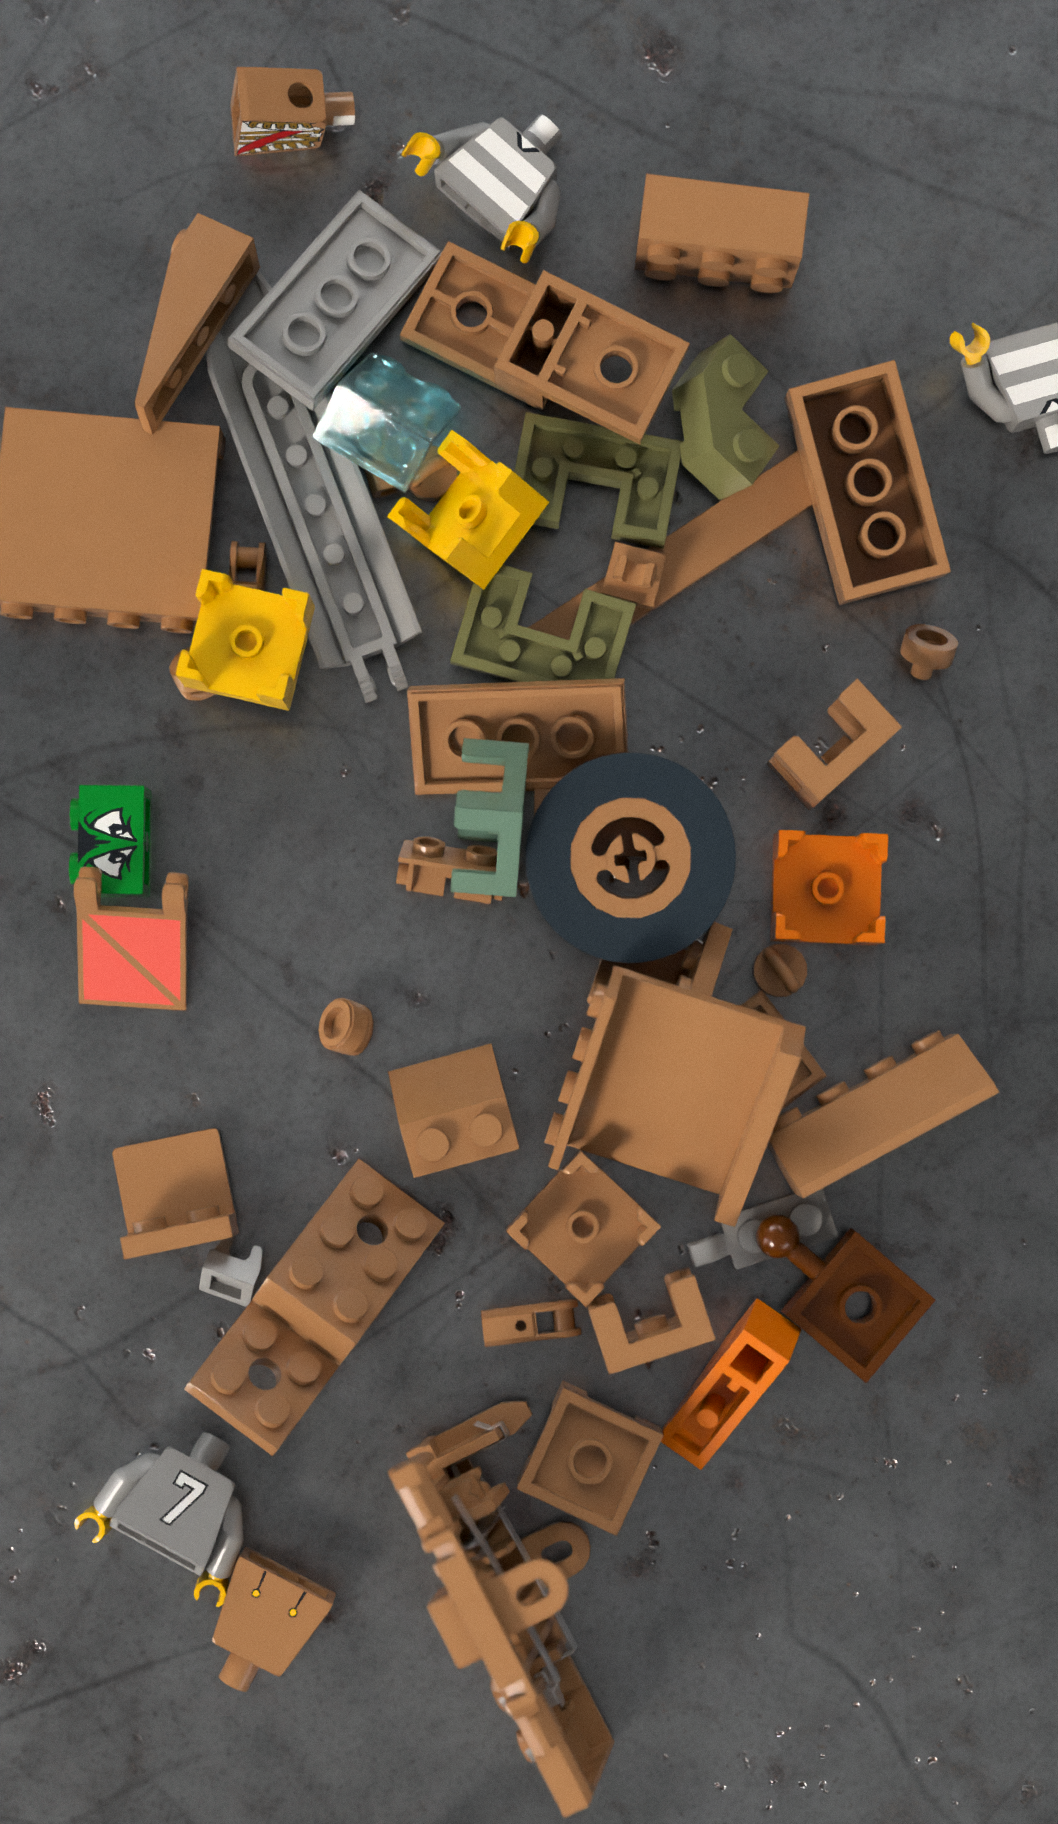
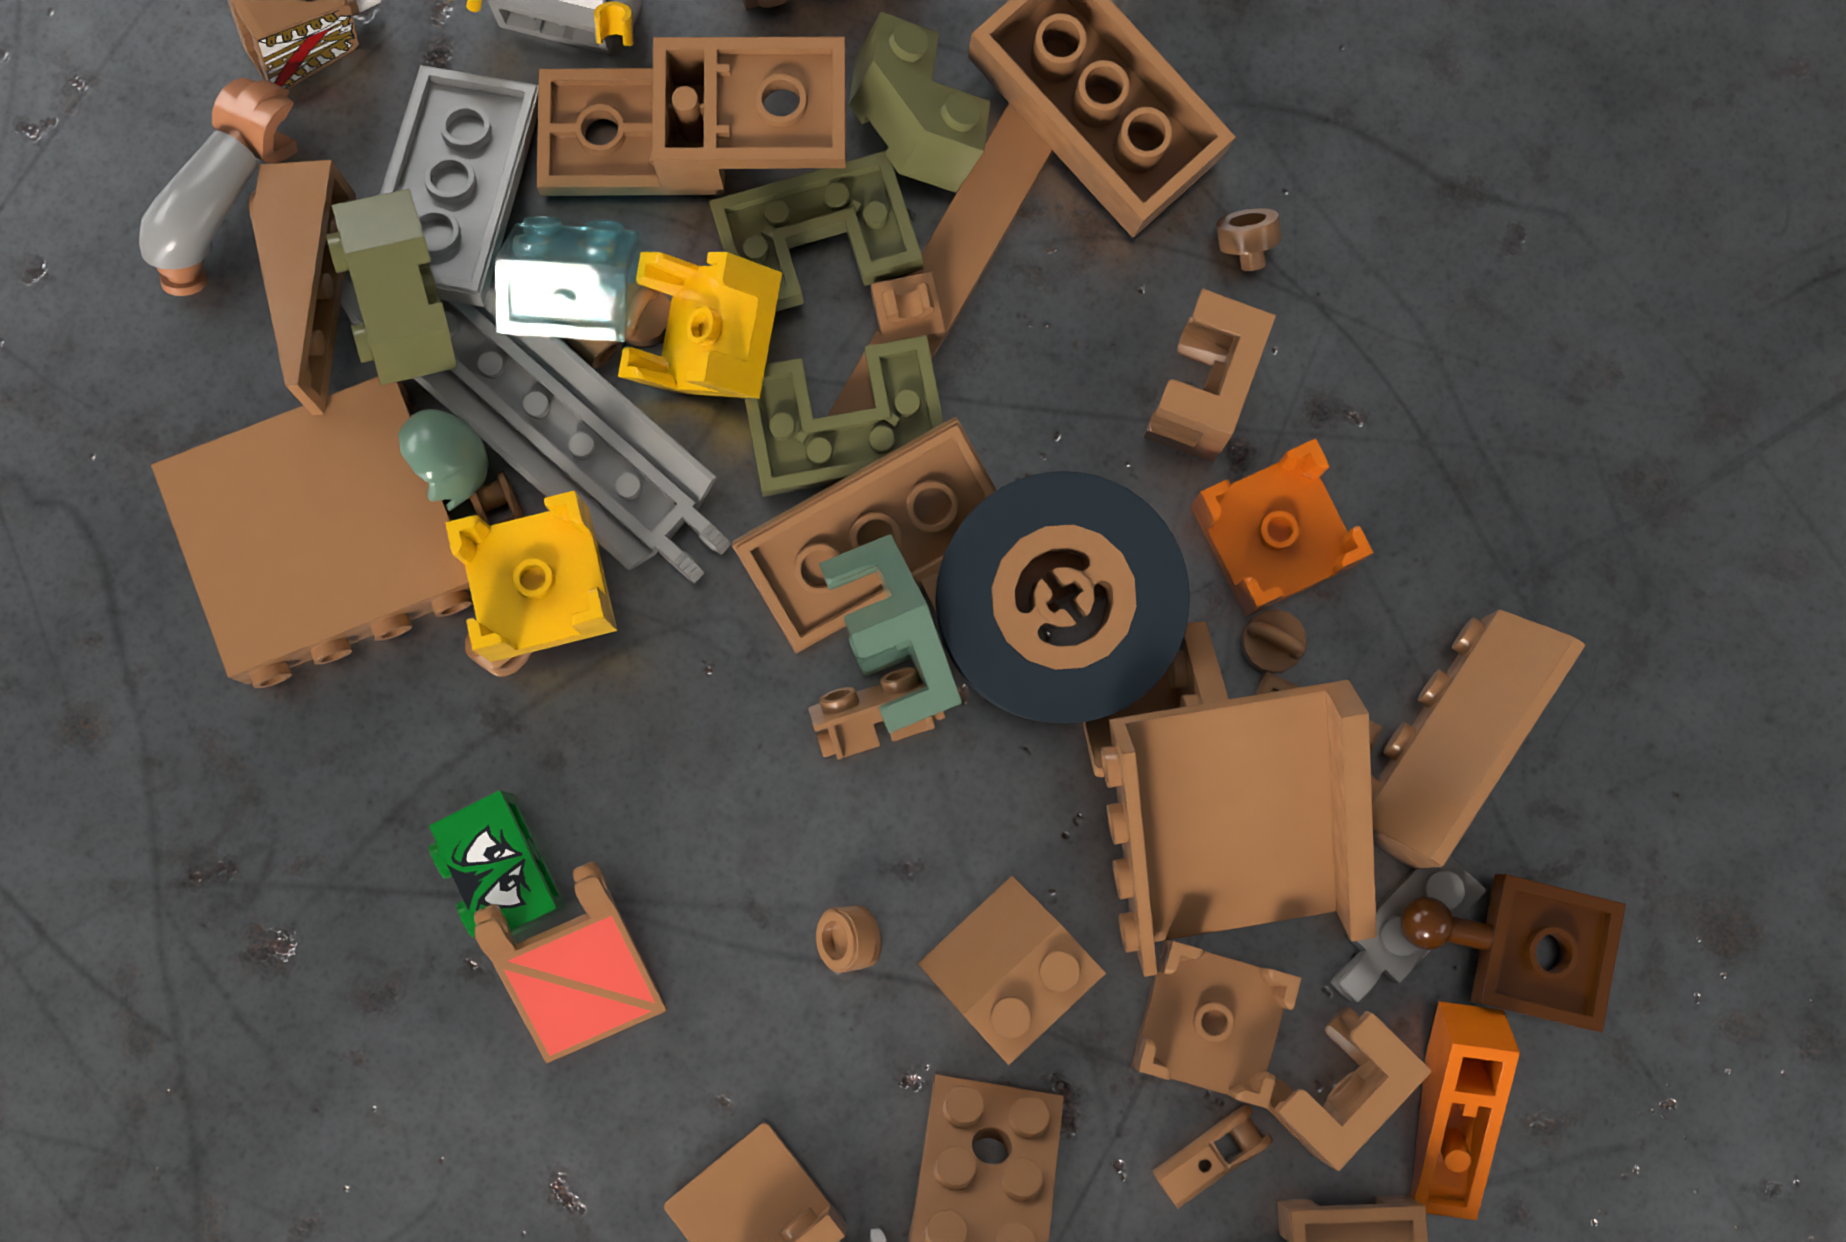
camera: 30 degrees left, 5 degrees down
none -> light grey piece [139,77,298,296]
none -> olive brick [326,188,457,386]
none -> sand green hair [398,409,489,511]

